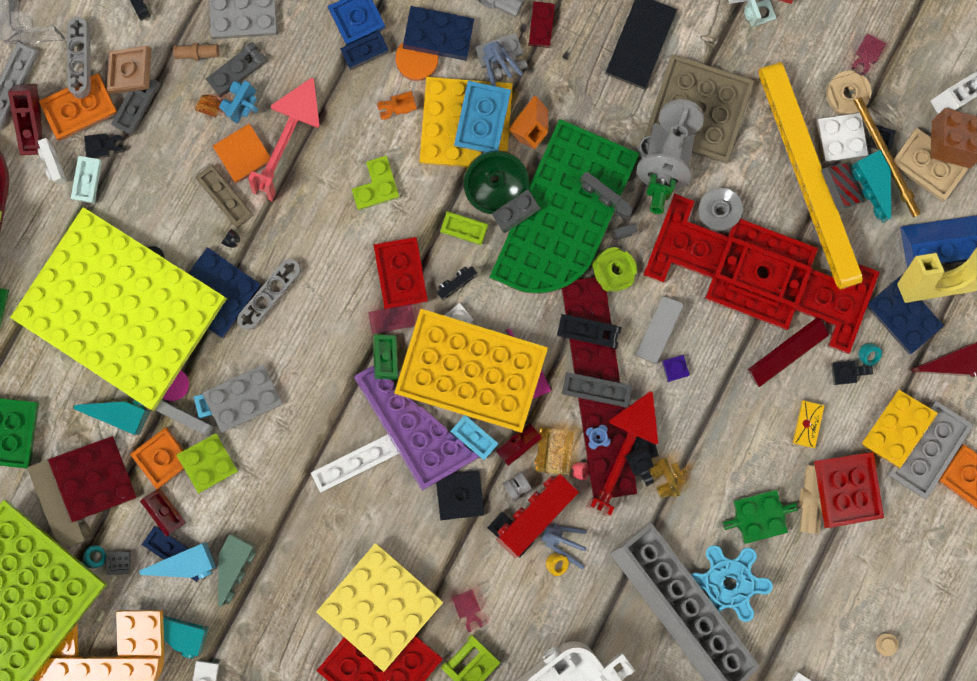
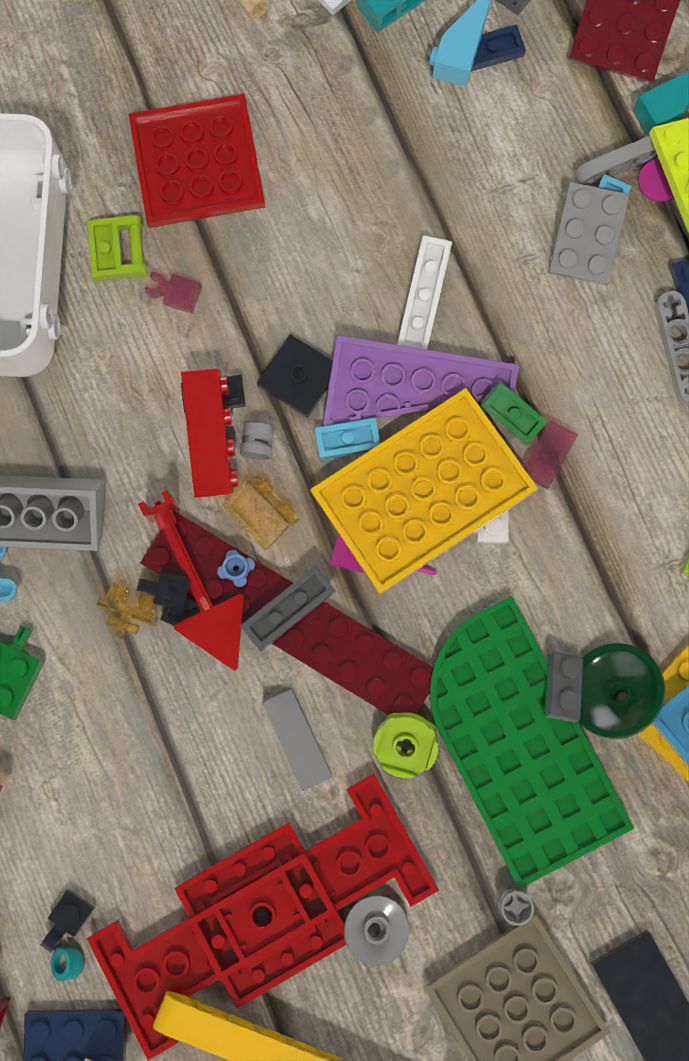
camera: 135 degrees right, 5 degrees down
orange tile [130,427,184,489] -> none
dark red plate [140,488,186,537] -> none
lime plate [176,433,238,494] -> none
sand green slope [218,533,257,607] -> none
light yellow plate [316,543,443,672] -> none
red plate [373,237,428,310] -> none
black plate [437,266,478,301] -> none
lime plate [440,211,488,246] -> none
dark red plate [496,423,542,466] -> none
orange slope [508,96,548,149] -> none
sand blue plant [541,523,587,569] -> none
yellow piece [545,553,569,576] -> none
black plate [557,314,622,349] -> none
coral hinge [571,462,589,480] -> none
dark grey hinge [579,172,633,219] -> none
dark grey tile [612,223,638,240] -> none
light grey piece [636,99,704,215] -> none
dark purple plate [661,355,690,382] -> none
dark red tile [747,317,829,387] -> none
yellow tile [792,400,825,449] -> none

